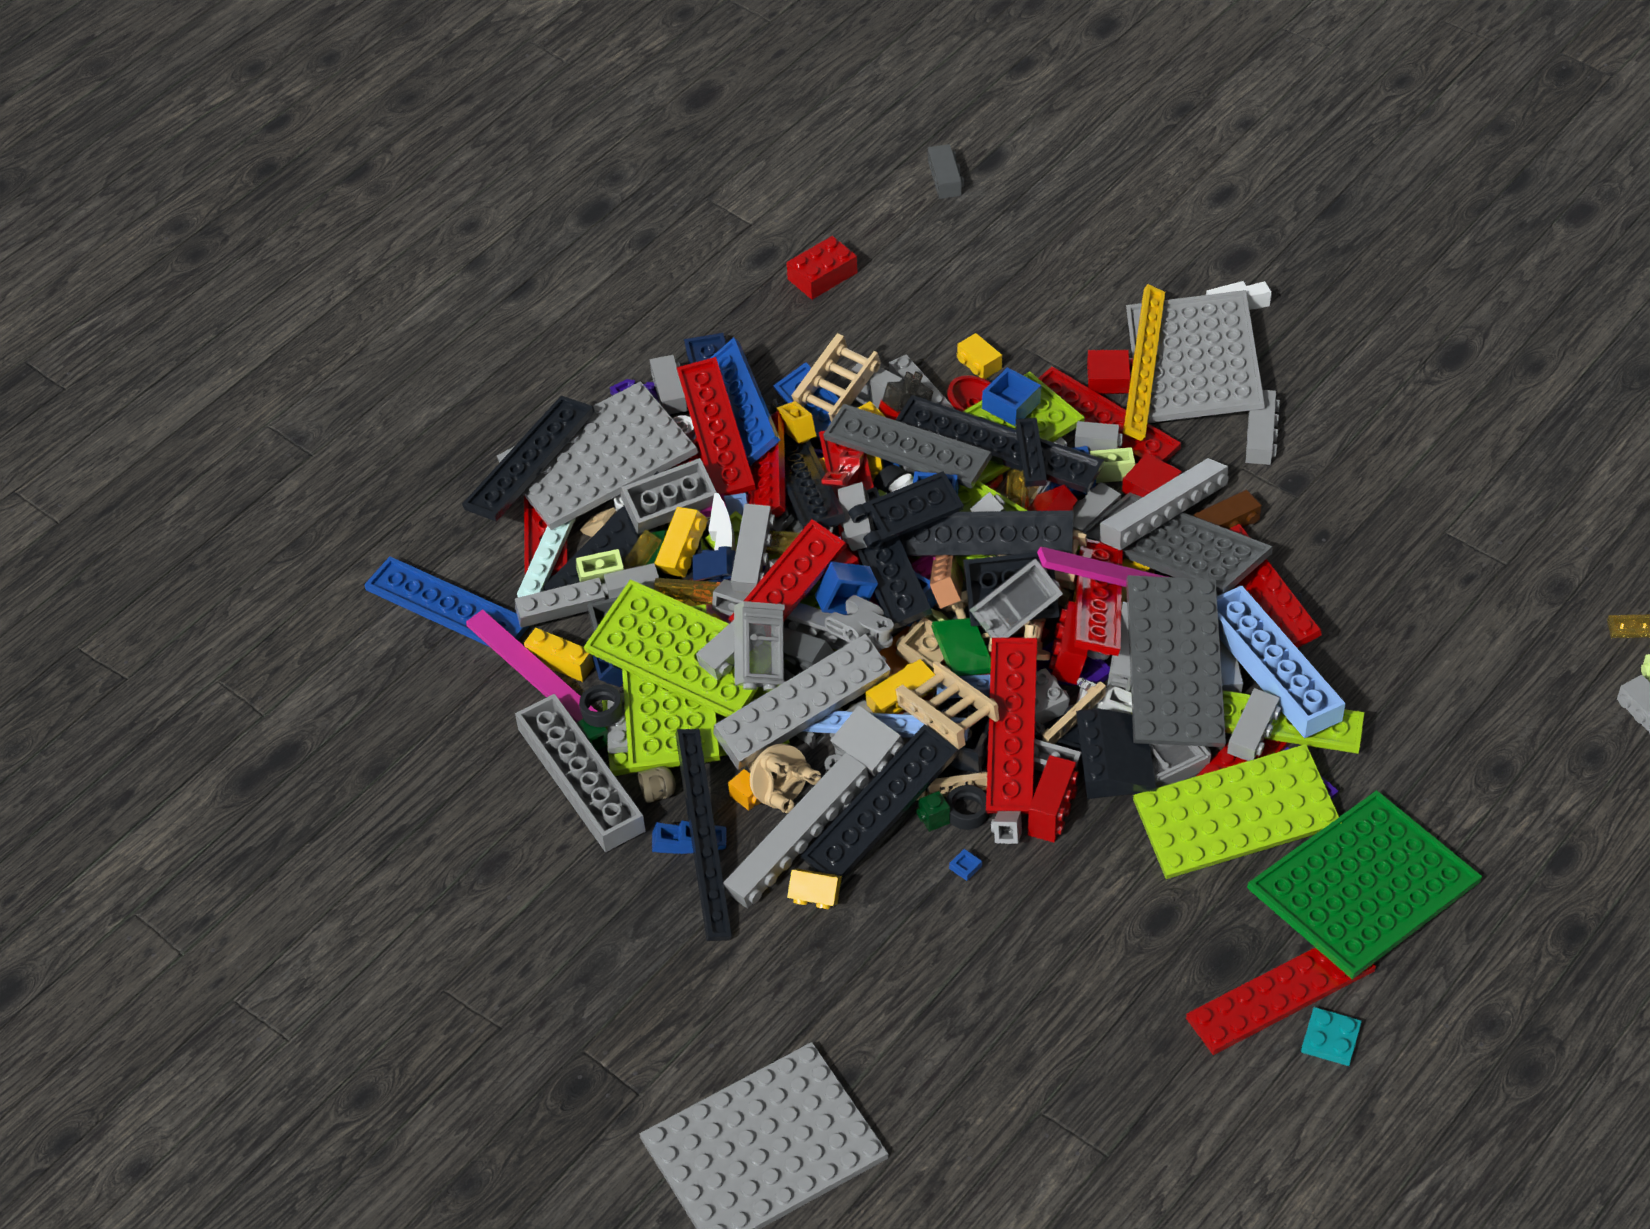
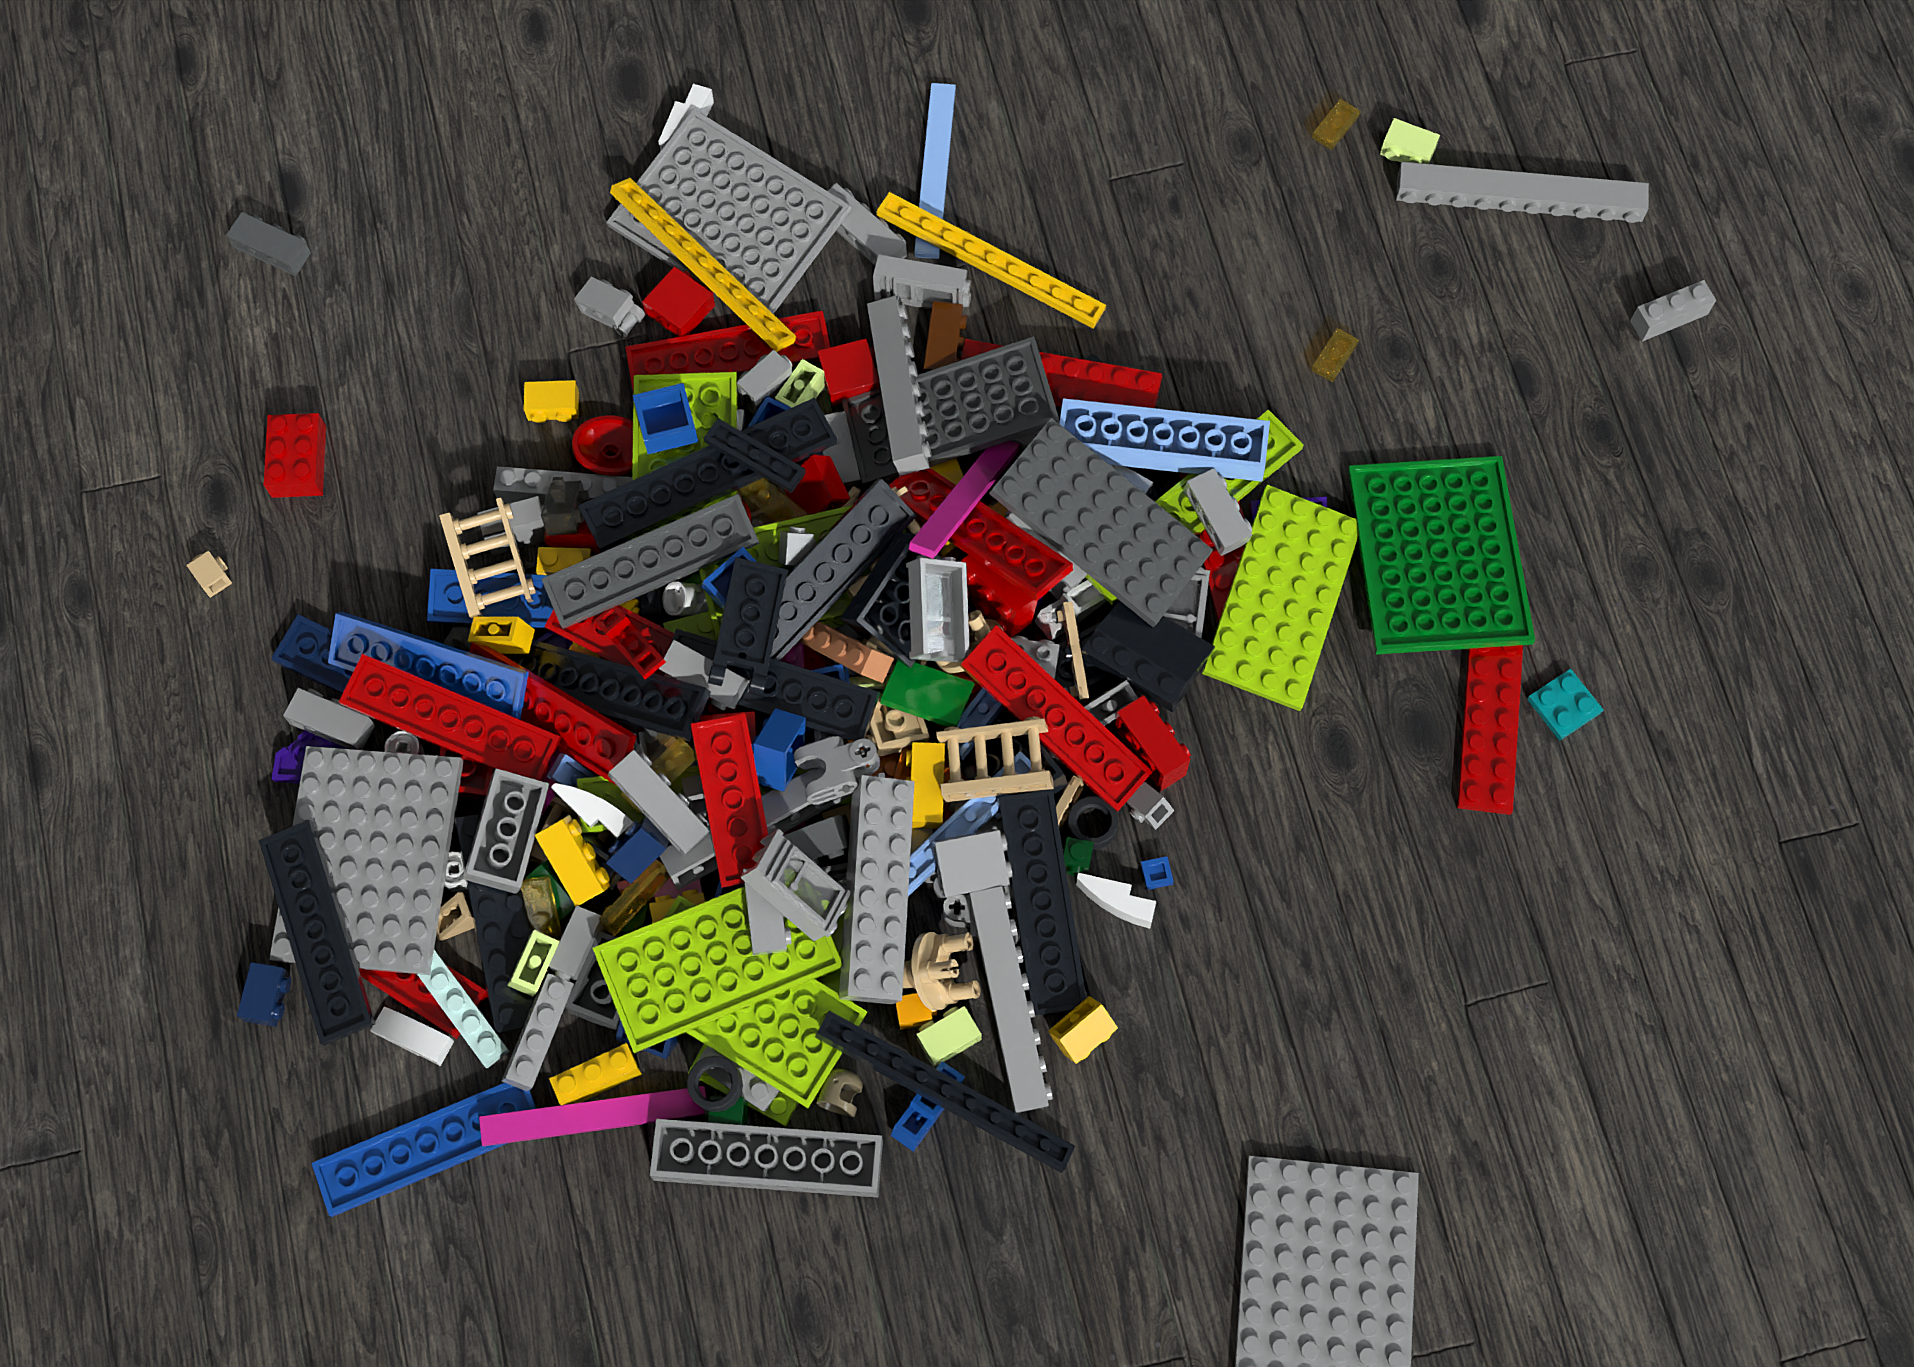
camera: 55 degrees left, 20 degrees up
none -> tan brick [187,551,232,598]
none -> dark blue brick [237,962,292,1027]
none -> white slope [370,1007,454,1066]
none -> light grey hinge [574,277,645,337]
none -> light grey door [873,254,971,311]
none -> yellow plate [877,192,1106,329]
none -> light blue tile [914,83,956,259]
none -> yellowish green brick [917,1006,982,1068]
none -> white slope [1076,873,1156,929]
none -> clear yellow plate [1311,328,1359,382]

